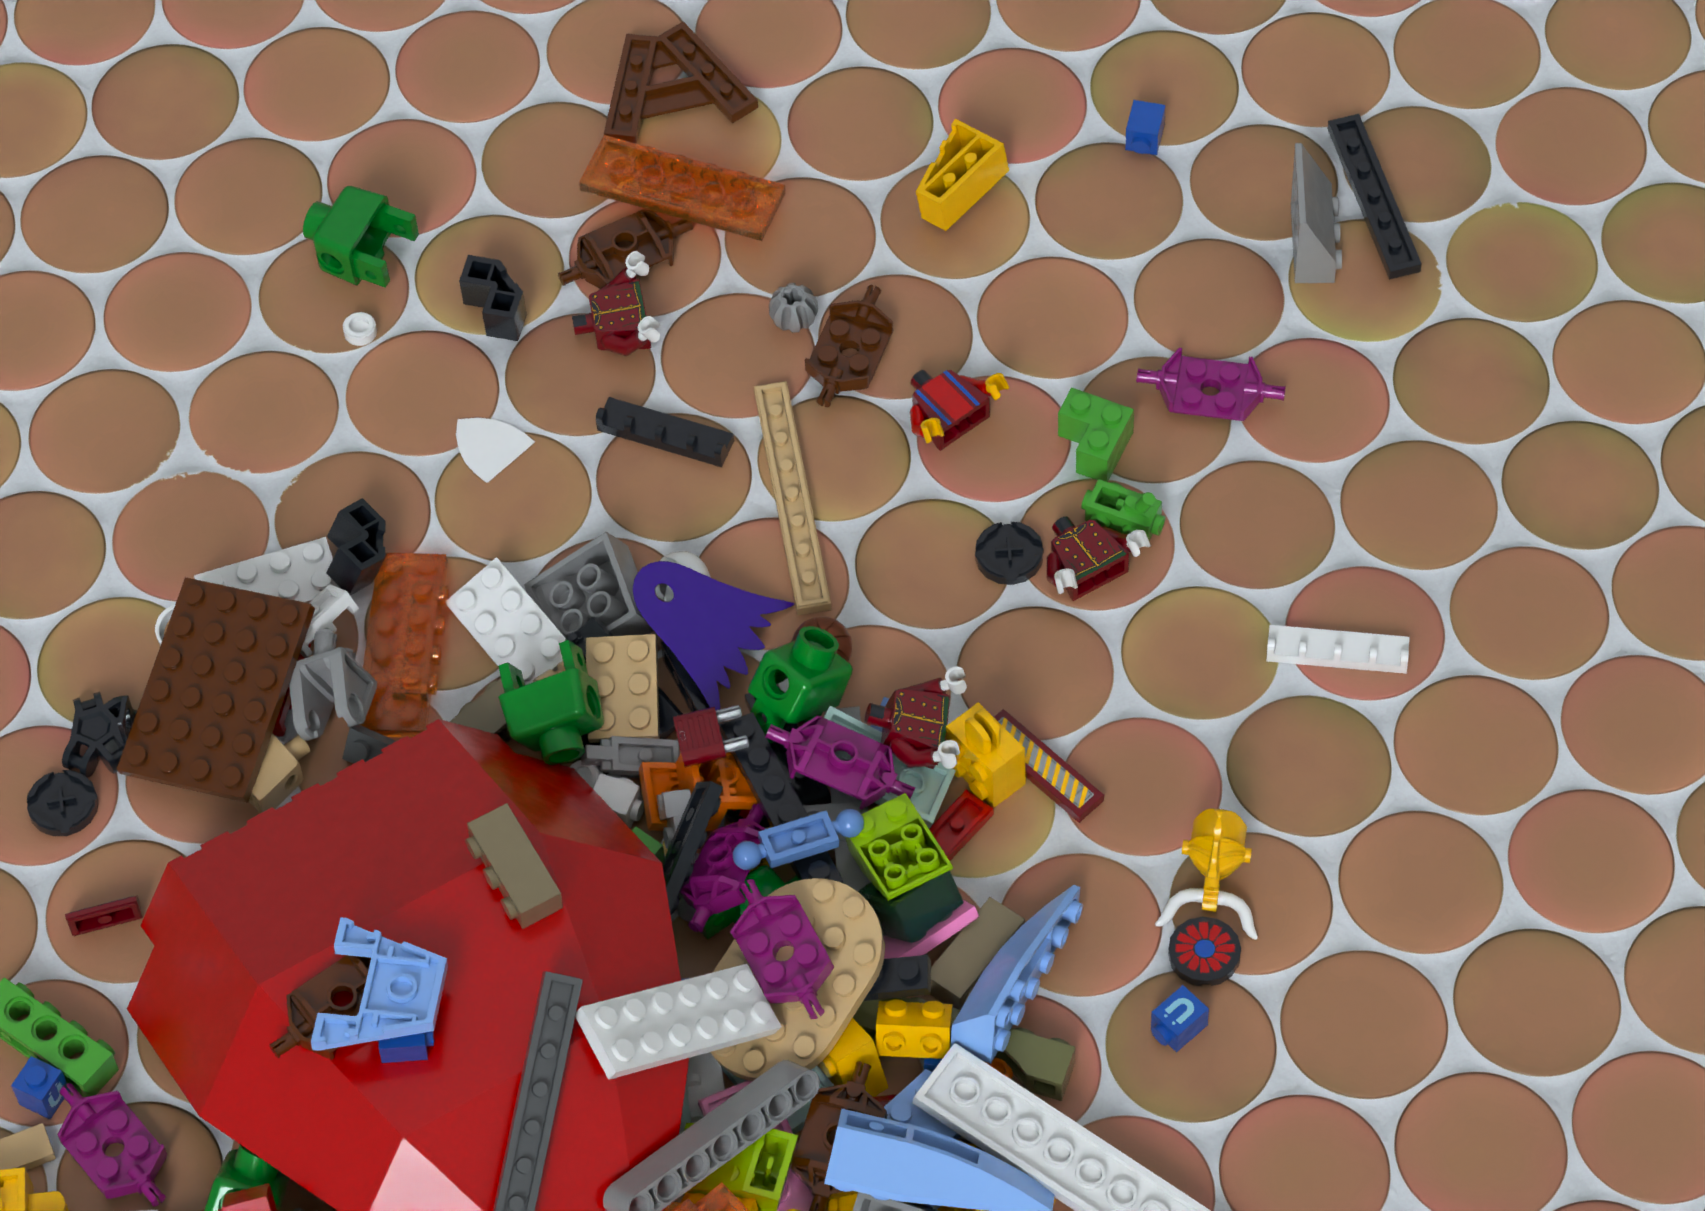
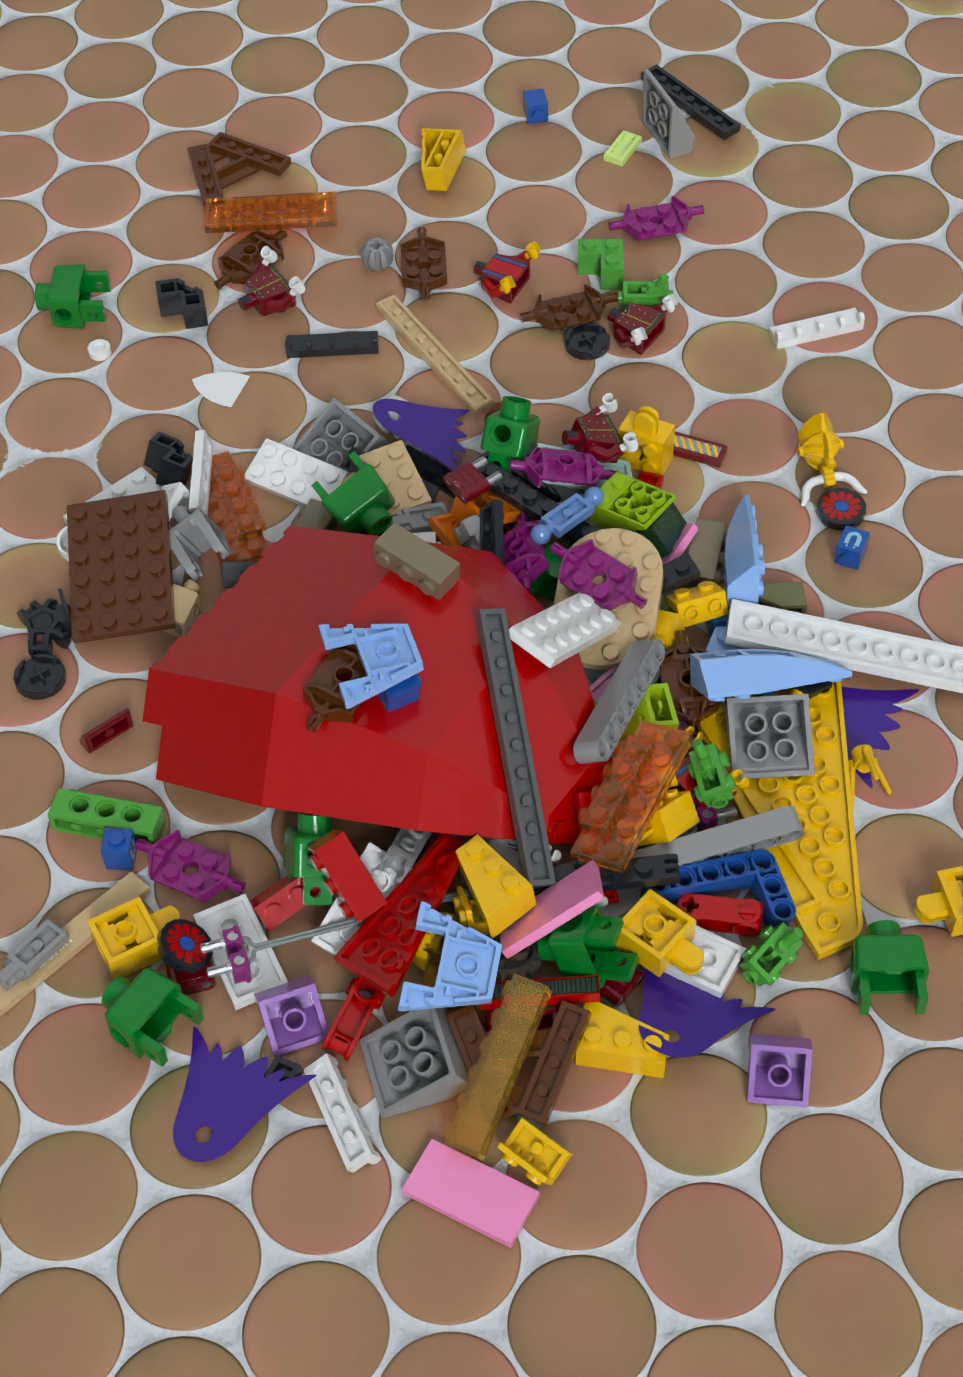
camera: 25 degrees left, 5 degrees down
none -> white hinge [188,430,213,516]
none -> reddish brown plate [520,284,619,331]
none -> yellowish green tile [603,130,642,167]

